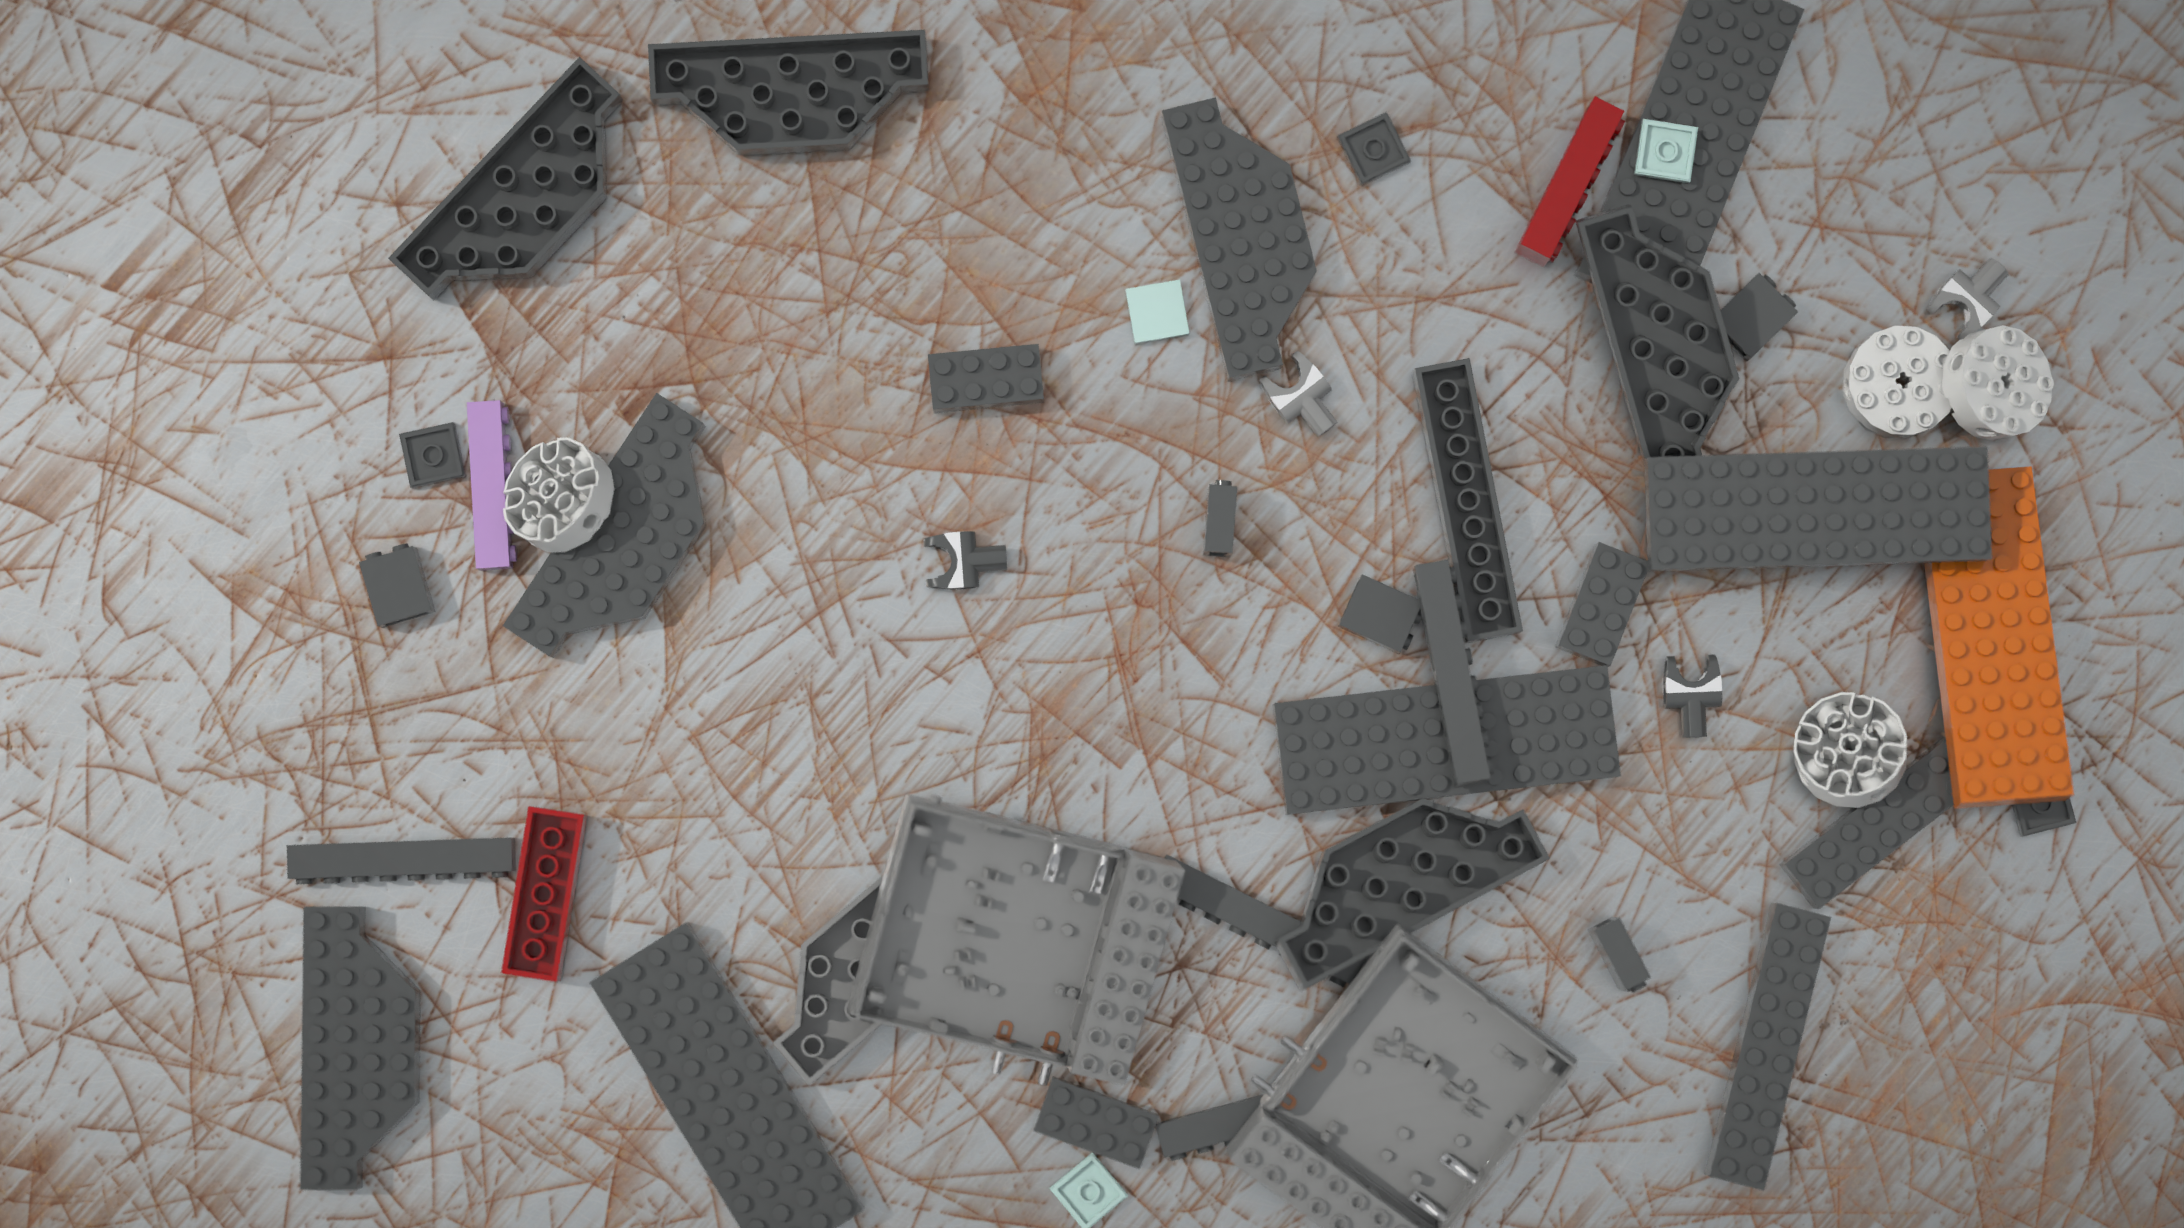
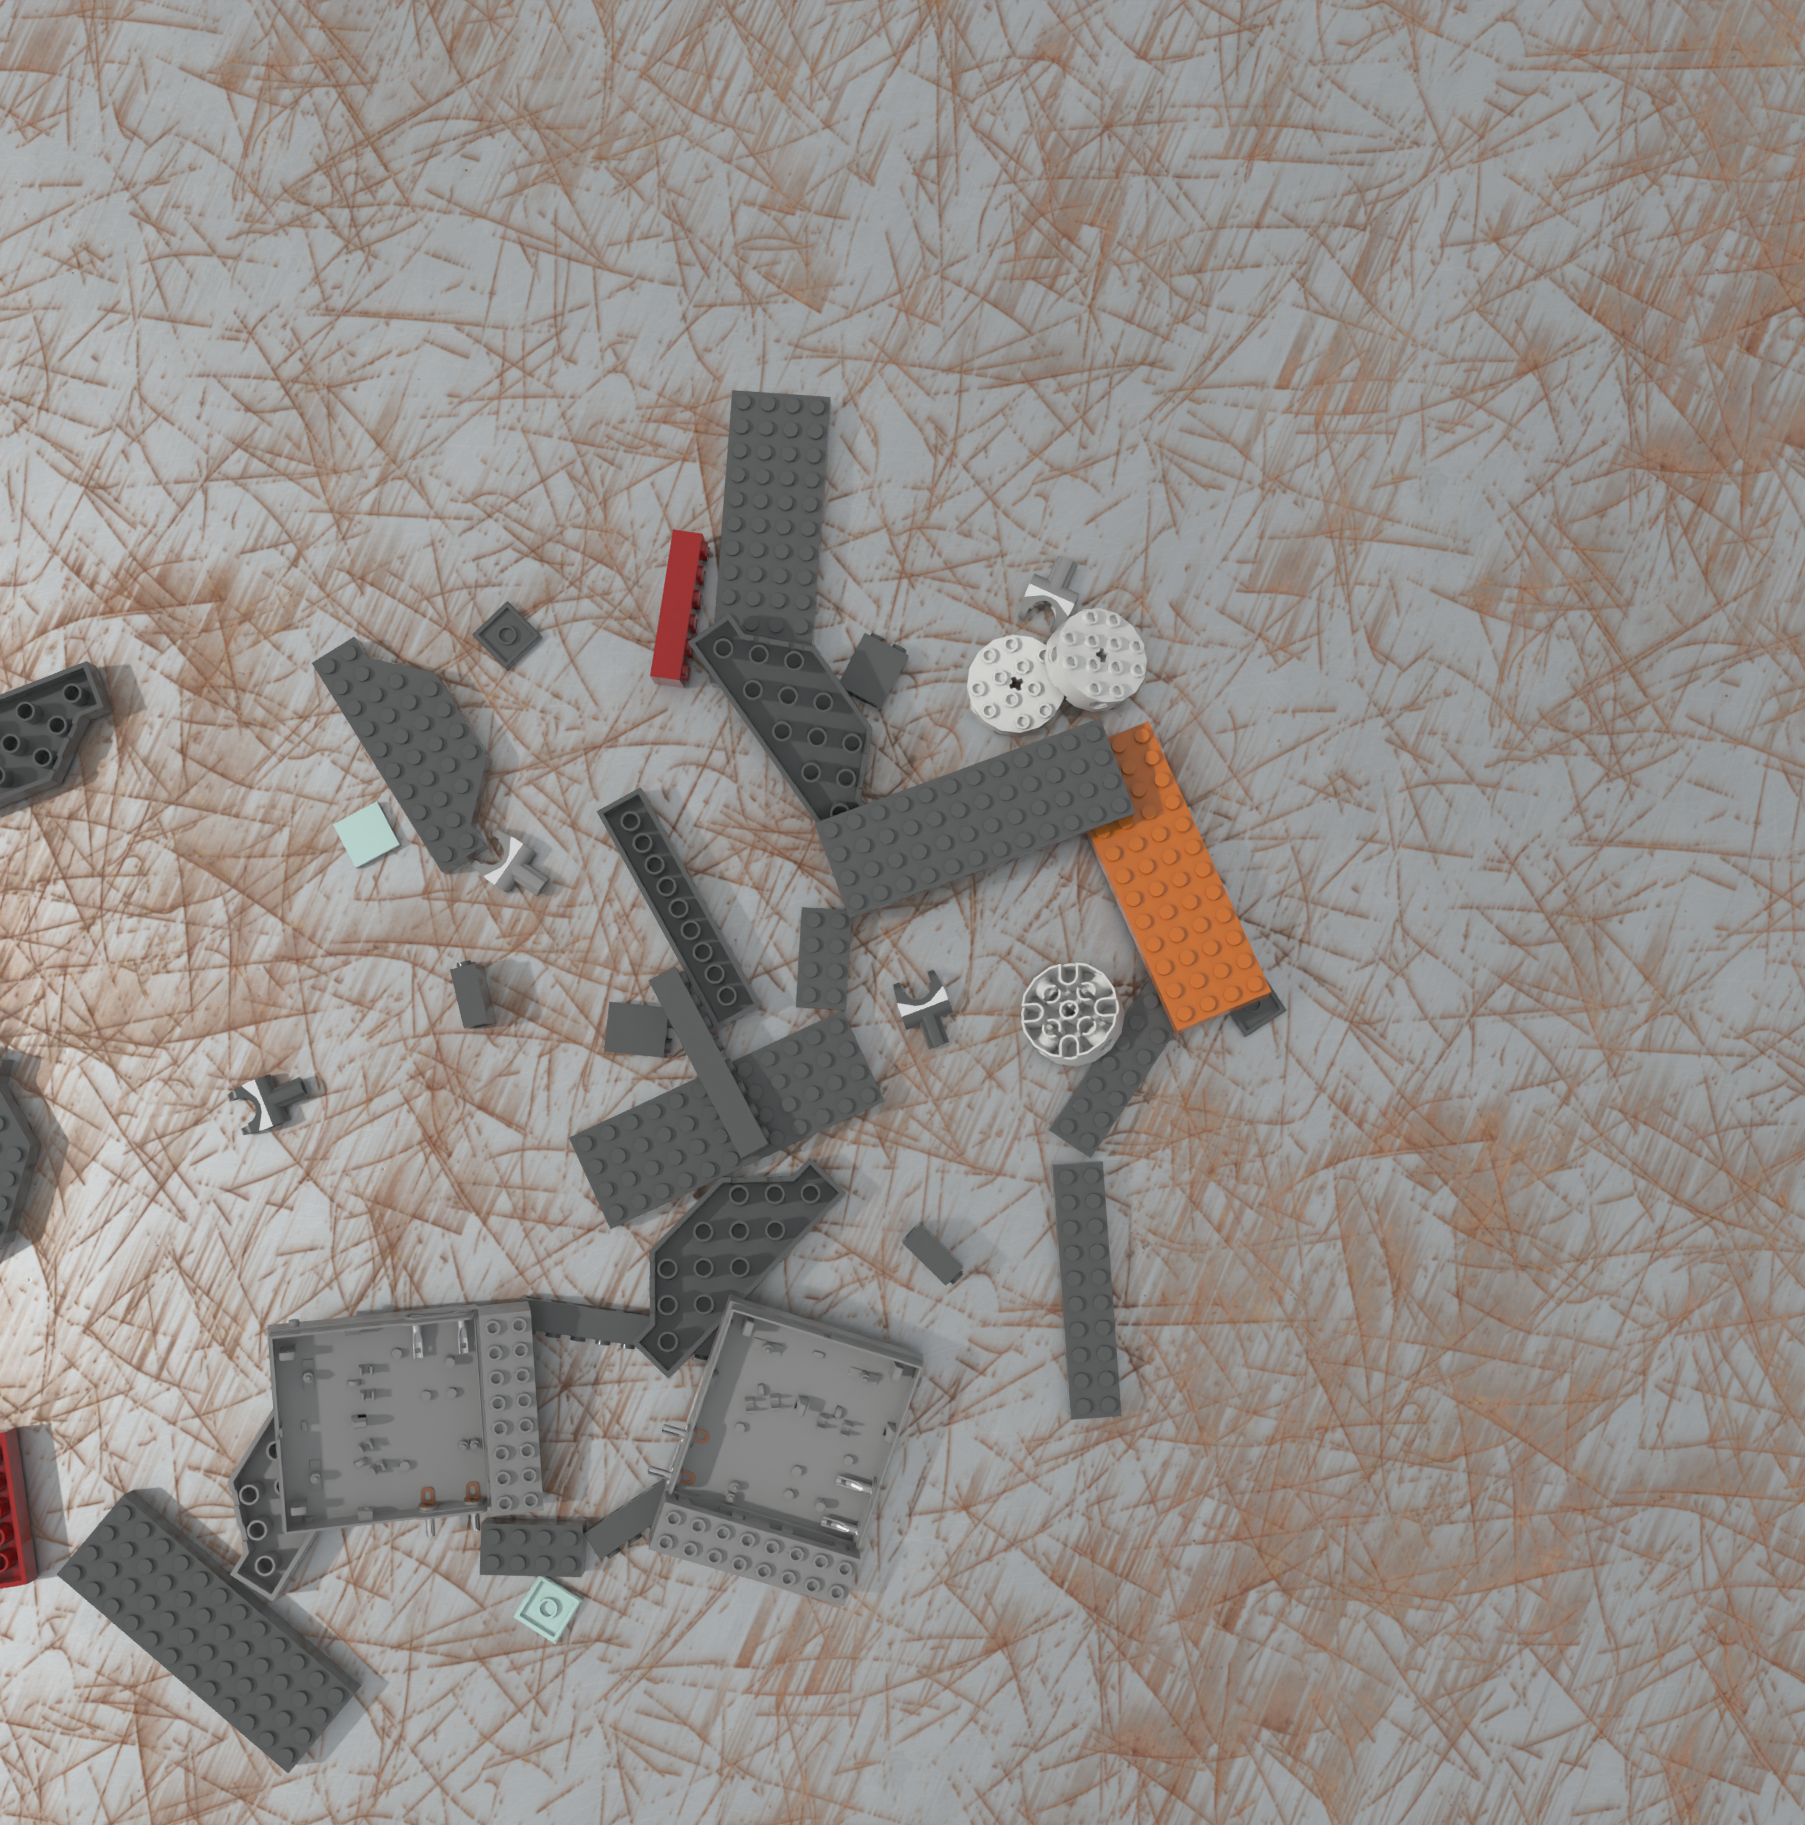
camera: 10 degrees left, 0 degrees up
dark grey brick [928,344,1044,413] -> none
light aqua tile [1634,119,1698,183] -> none

